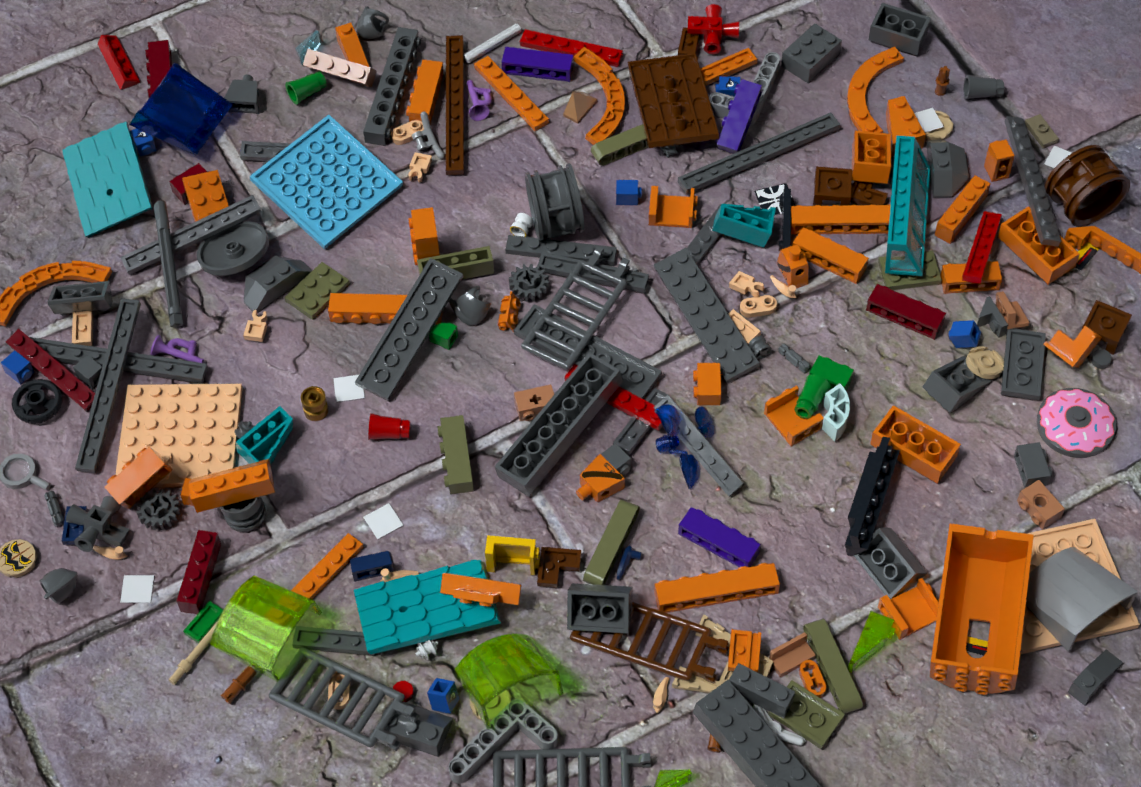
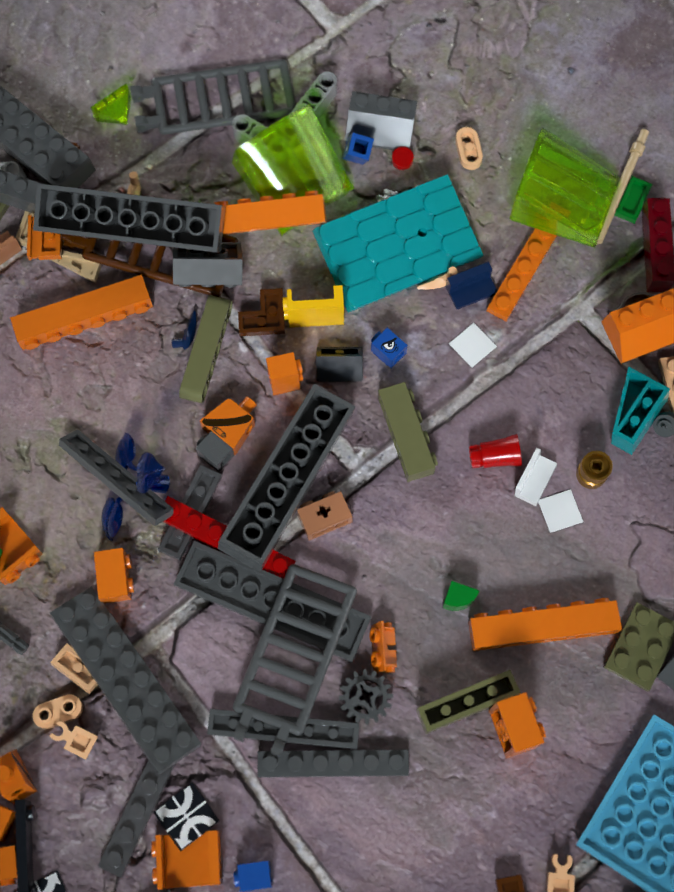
camera: 170 degrees right, 15 degrees up
dark orange axle [220,666,257,704] -> none
dark grey bar [269,647,420,751] -> none
dark grey plate [292,626,375,655] -> none
dark grey plate [355,258,463,401] -> none
orange bracket [440,573,522,607] -> none
dark grey piece [448,286,491,325] -> none
white wheel [510,213,533,237] -> none
dark grey wheel [525,163,585,241] -> none
dark purple brick [678,507,761,568] -> none
teal wedge [712,204,776,248] -> none
dark grey wheel [748,336,772,360] -> none
light nougat bar [770,275,796,298] -> none
none -> dark grey brick [33,183,226,253]
none -> sticker [153,782,220,852]
none -> orange brick [215,191,327,235]
none -> orange brick [266,352,303,395]
none -> black panel [316,347,363,382]
none -> blue brick [371,328,408,369]
none -> white panel [515,448,557,506]

